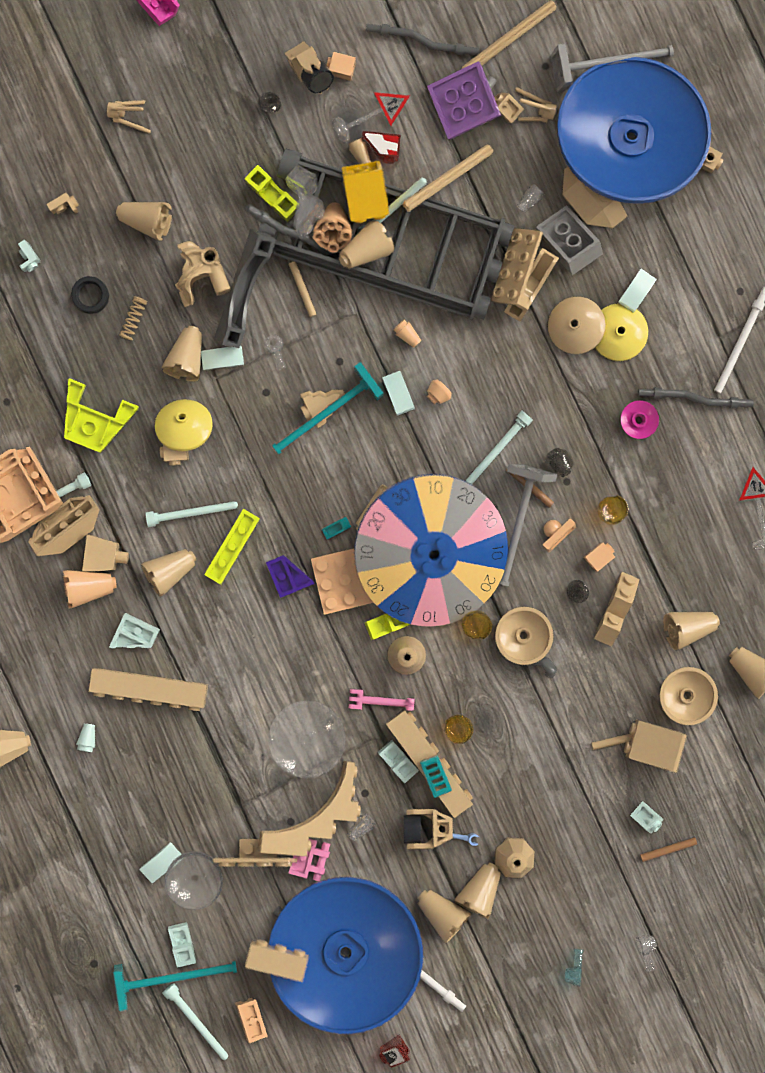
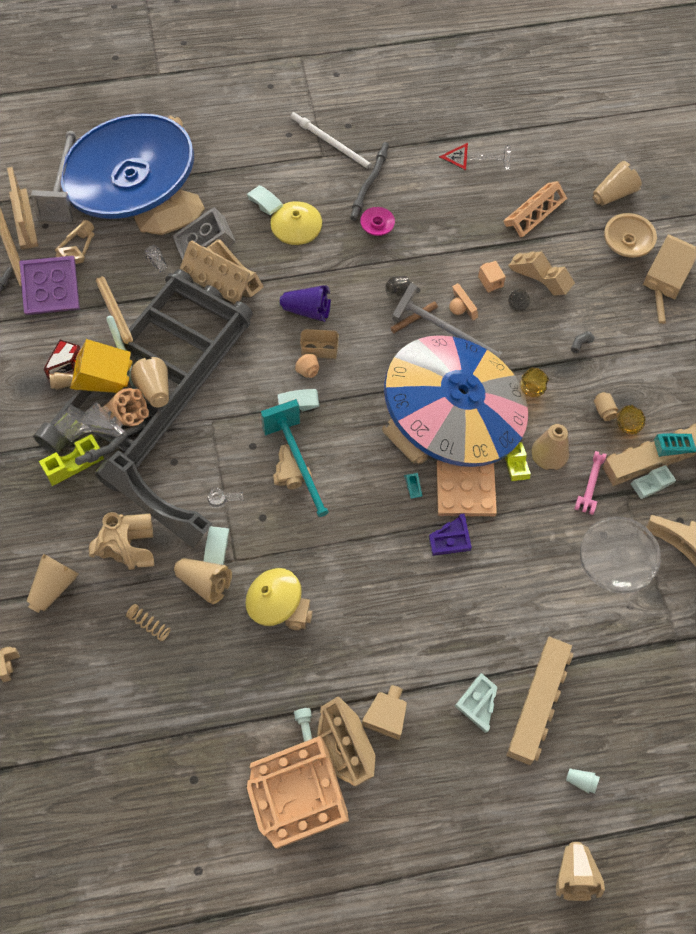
camera: 80 degrees left, 25 degrees down
light aqua bracket [18,240,41,272] -> none
light nougat cone [63,570,117,609] -> none
neon yellow wing [64,378,139,453] -> none
black tyre [71,276,109,314] -> none
tan cone [141,549,196,597] -> none
light aqua piece [146,501,238,527] -> none
neon yellow plate [204,509,260,584] -> none
tan bar [289,262,317,317] -> none
clear piece [332,92,410,143] -> none
light nougat cone [393,319,421,348] -> none
light aqua piece [466,410,533,485] -> none
tan dish [495,607,553,665] -> none
tan dish [548,297,606,354] -> none
clear yellow hair [597,495,629,525] -> none
tan cone [663,612,720,650] -> none
none -> tan fence [7,167,39,250]
none -> dark purple cone [280,285,331,322]
none -> tan piece [300,329,339,359]
none -> light nougat fence [503,181,567,237]
none -> tan brick [594,392,618,421]

